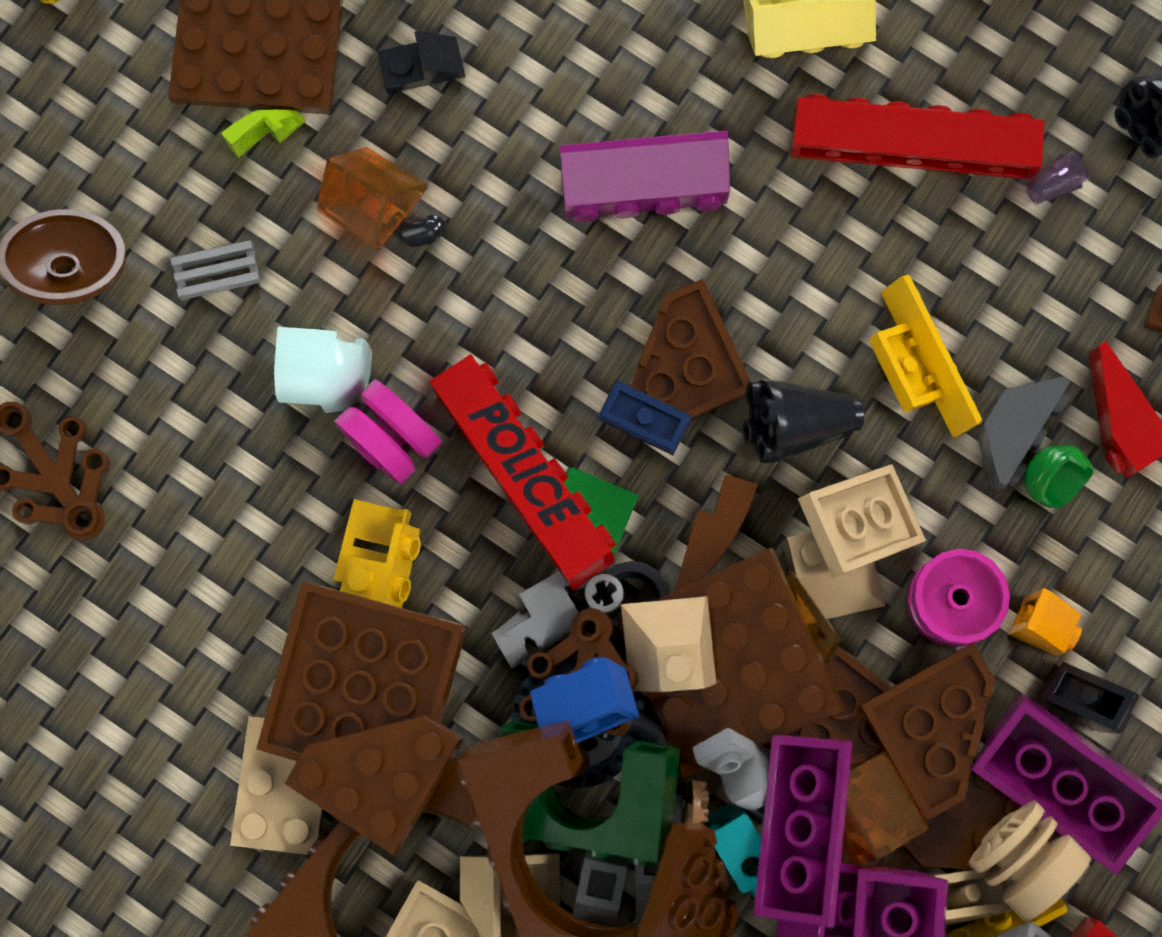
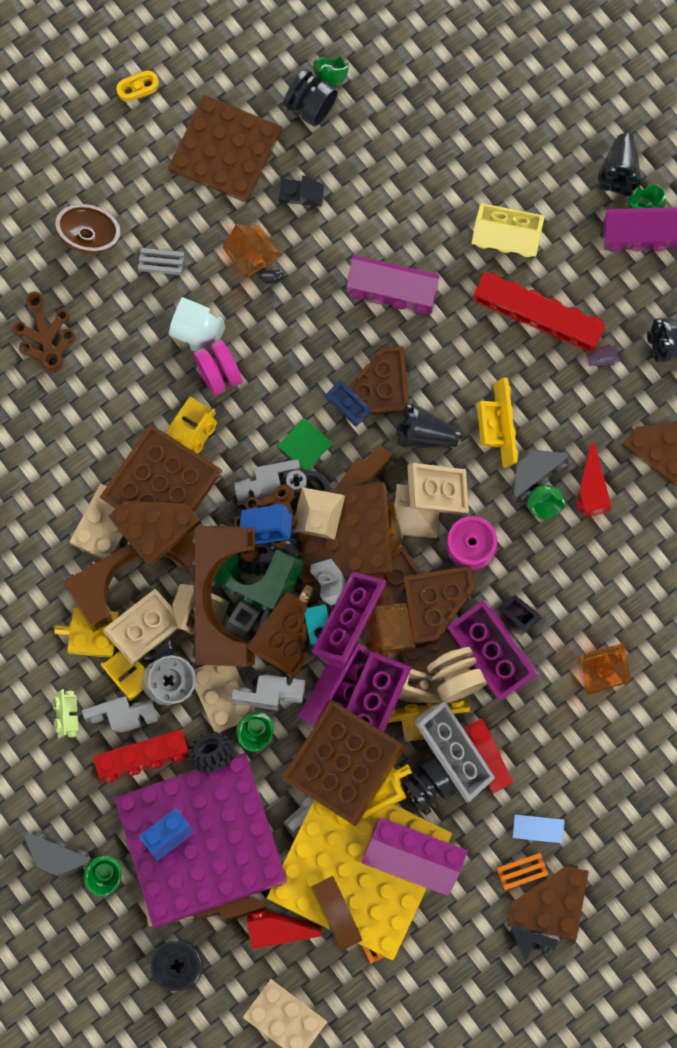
camera: 20 degrees right, 5 degrees down
lime slope [221,110,306,158] -> none
red brick [429,354,616,591] -> none
light orange slope [1008,588,1082,656] -> none

